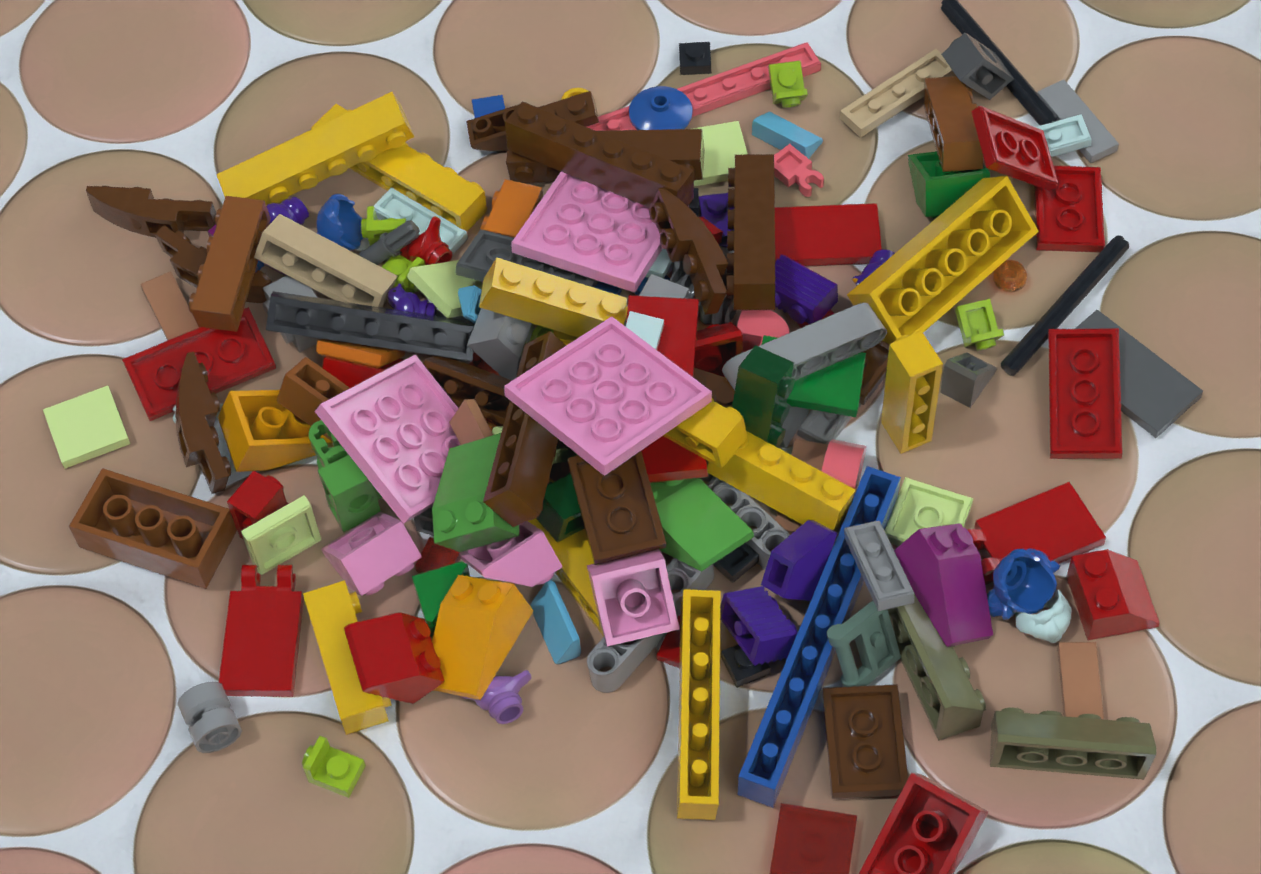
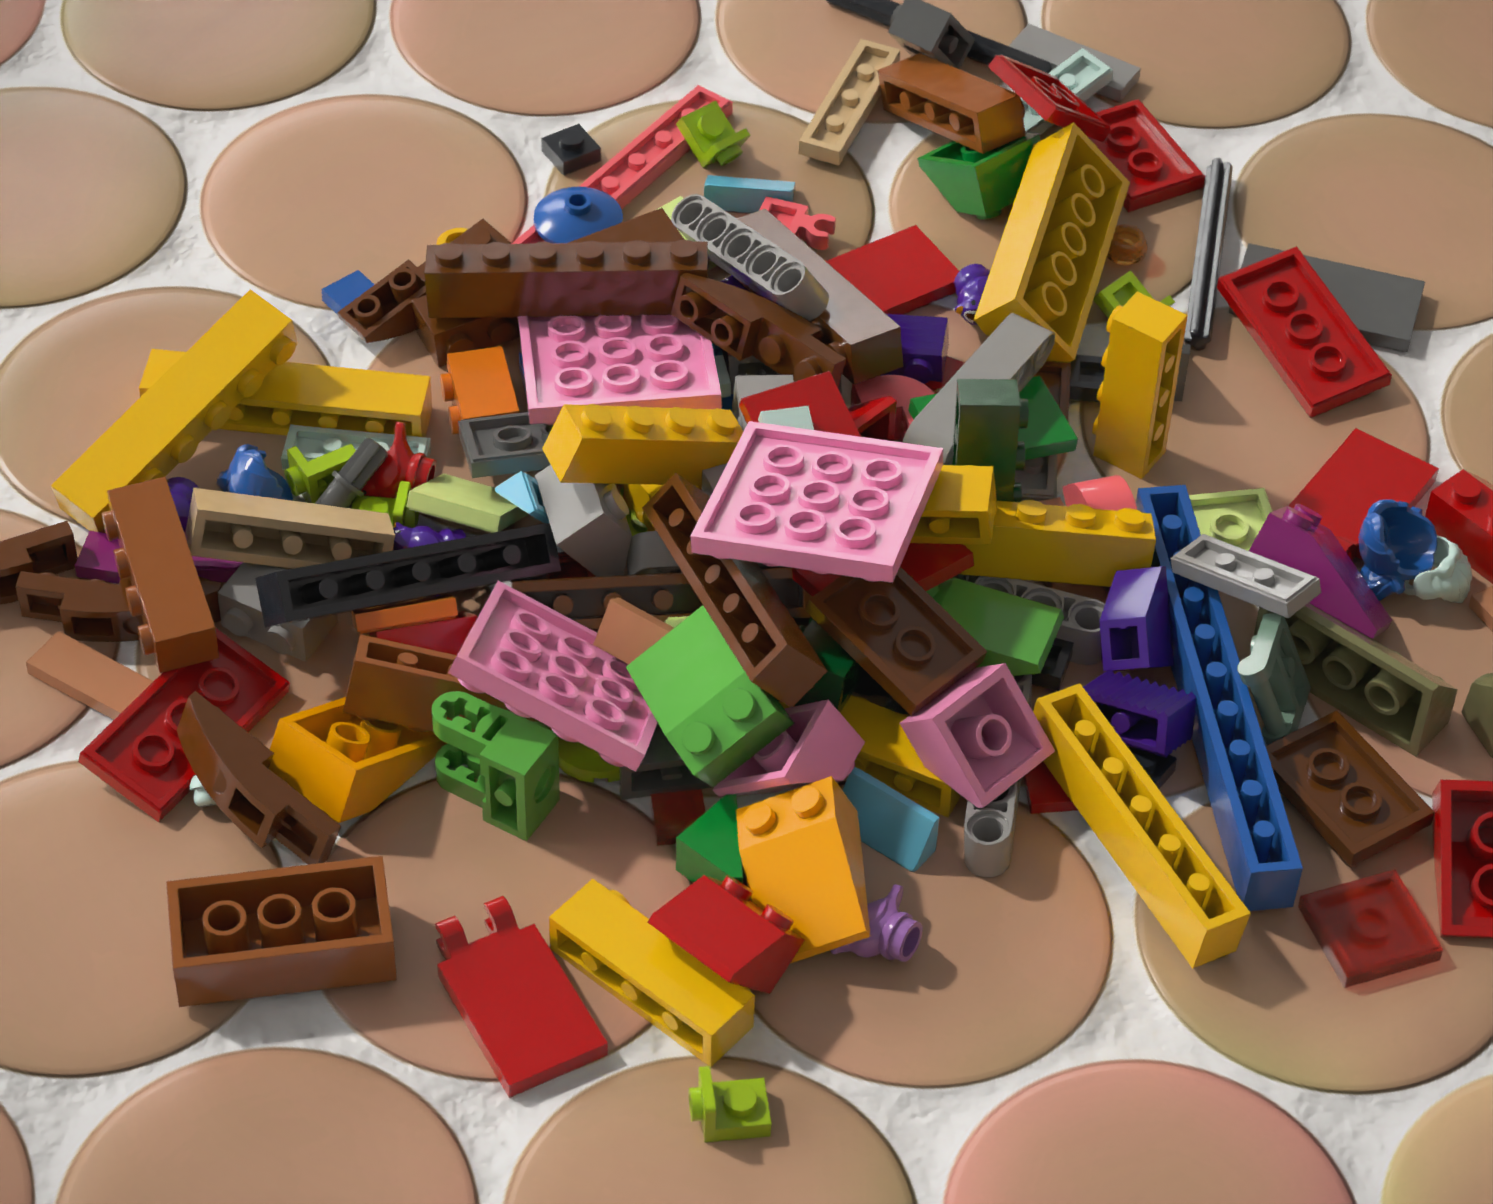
camera: 35 degrees left, 10 degrees down
yellowish green tile [43,385,131,469] -> none
light grey wheel [177,682,242,753] -> none
red brick [227,470,289,540] -> none
yellowish green tile [241,495,322,575] -> none
bright pink slope [321,511,422,596] -> none
none -> light grey beam [671,194,829,321]

